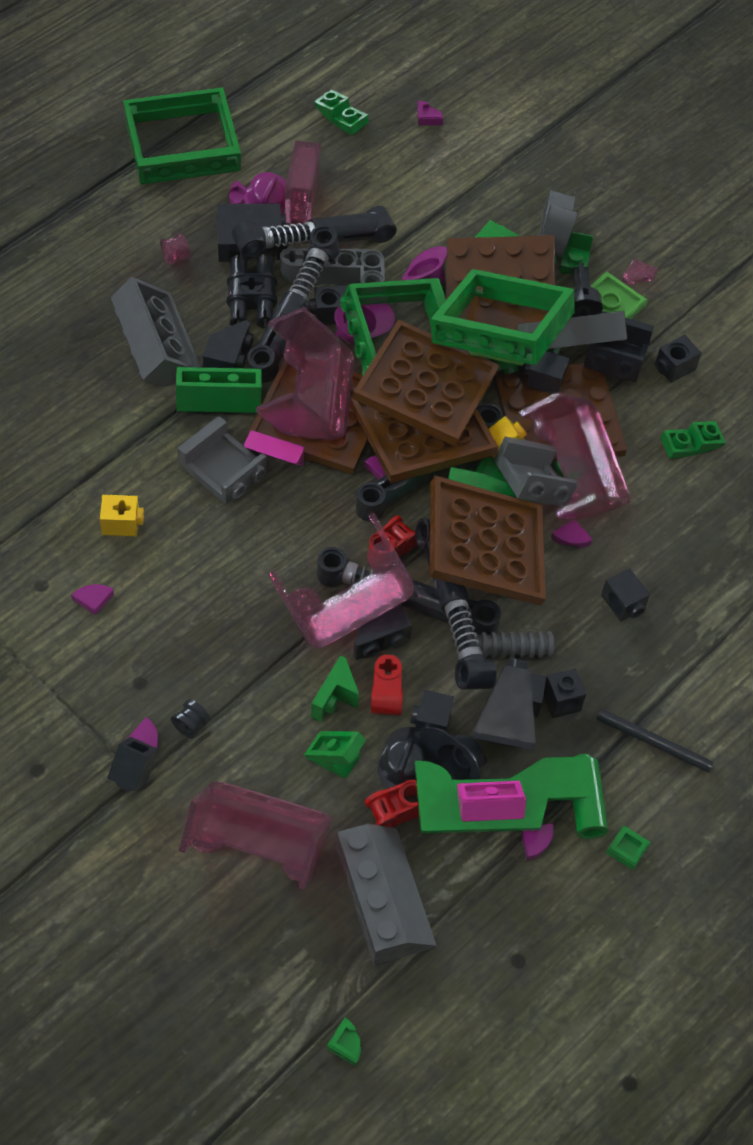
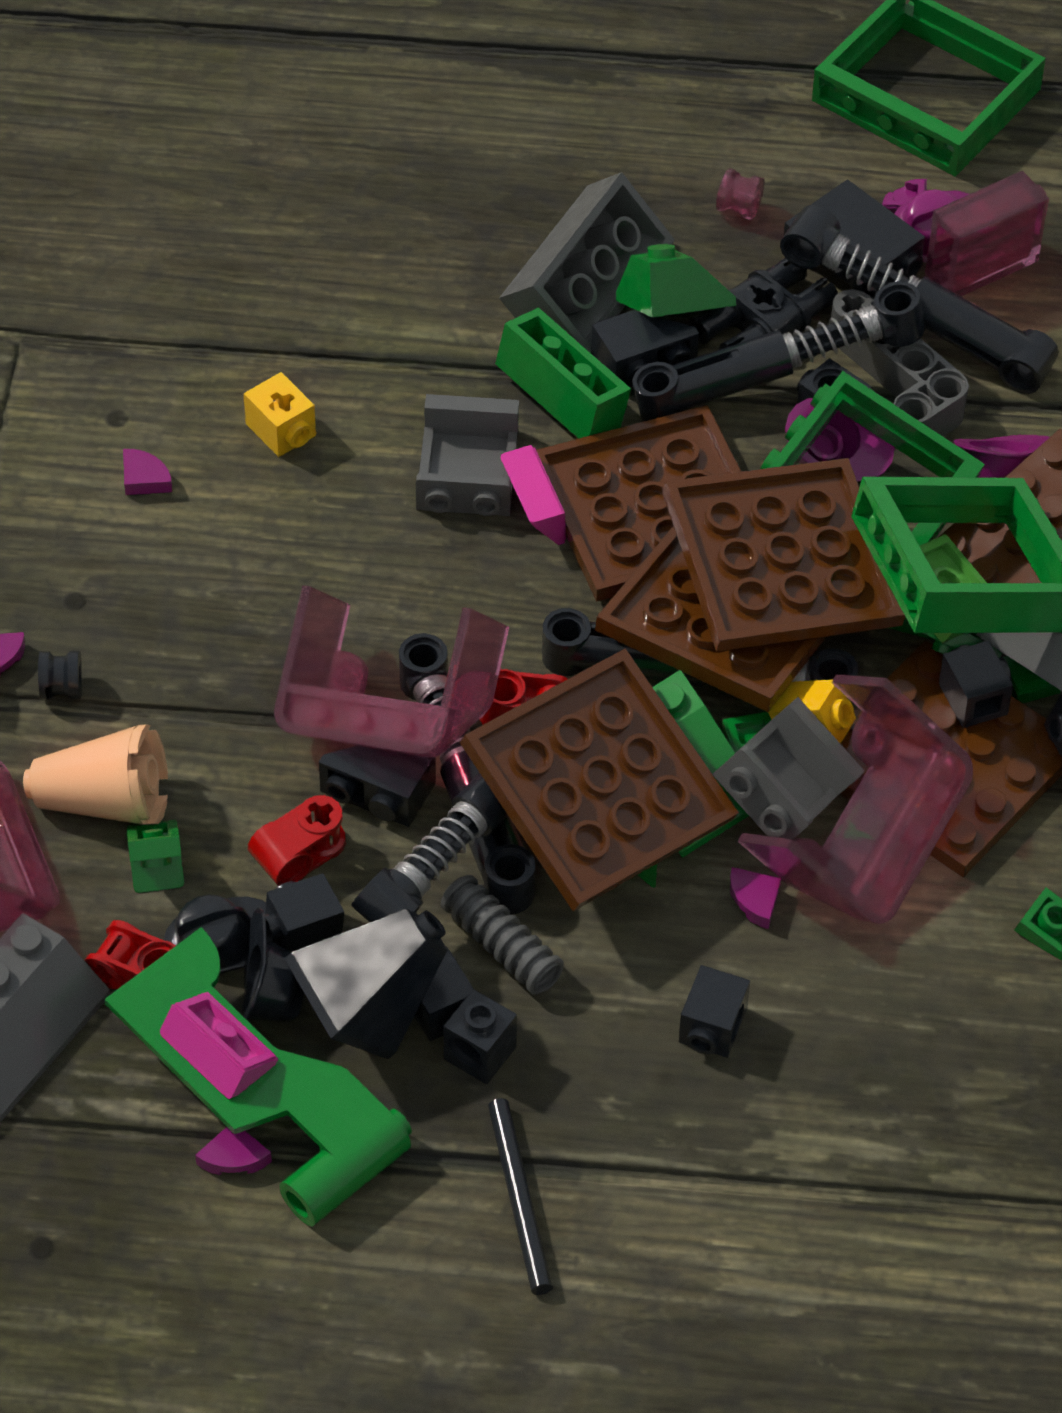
camera: 55 degrees right, 5 degrees down
clear pink windscreen [256,307,354,440] -> none
green slope [311,655,359,722] -> none
green tile [606,825,651,870] -> none
none -> light nougat cone [23,724,168,825]
none -> green slope [616,244,736,317]

